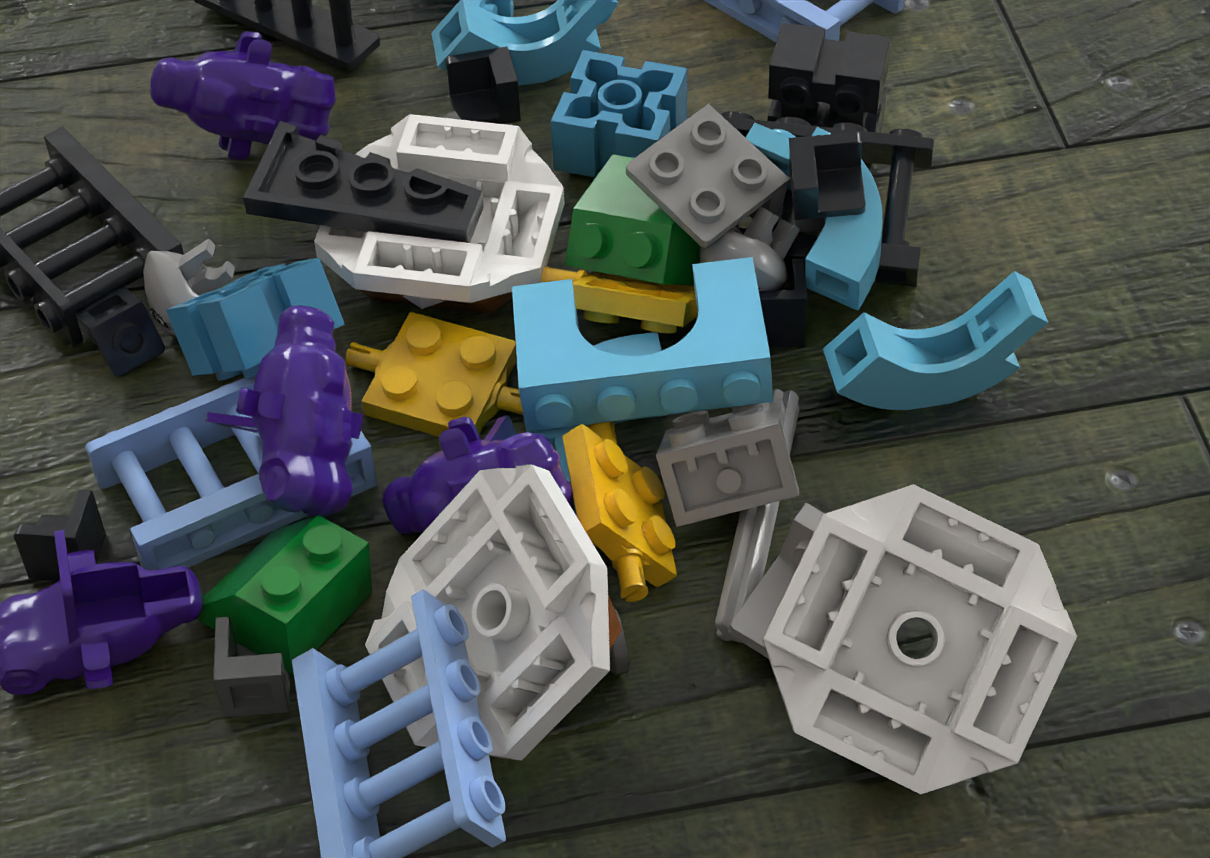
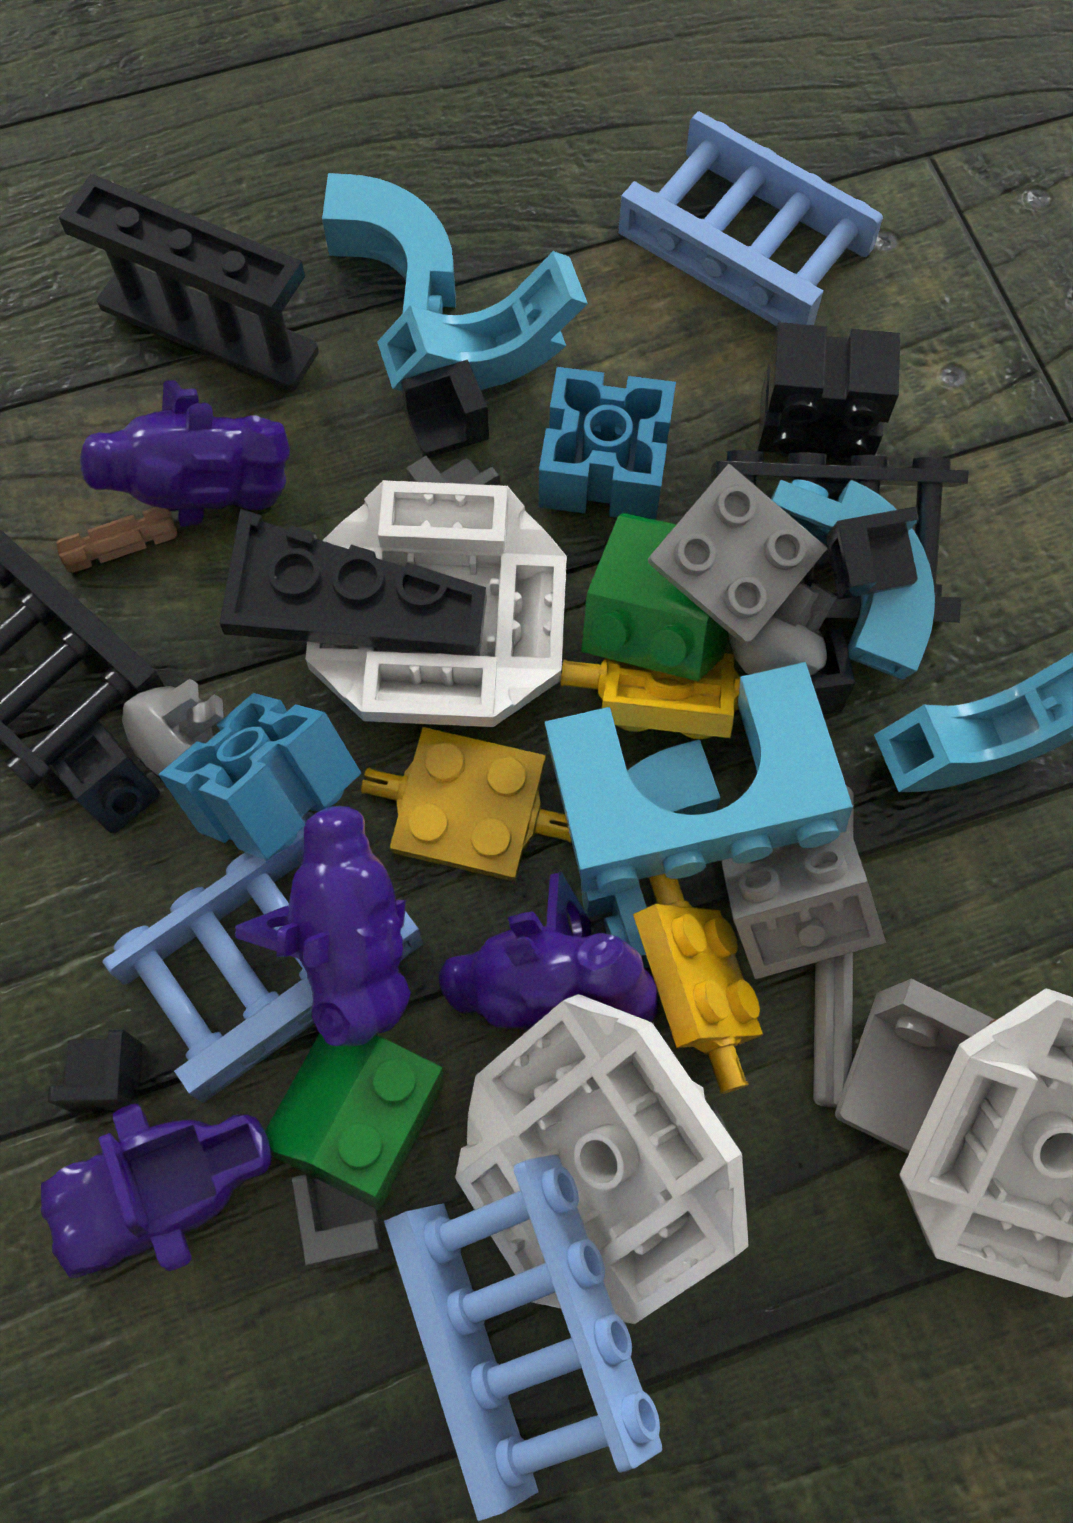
camera: 10 degrees left, 20 degrees up
none -> medium nougat axle [57,507,177,573]

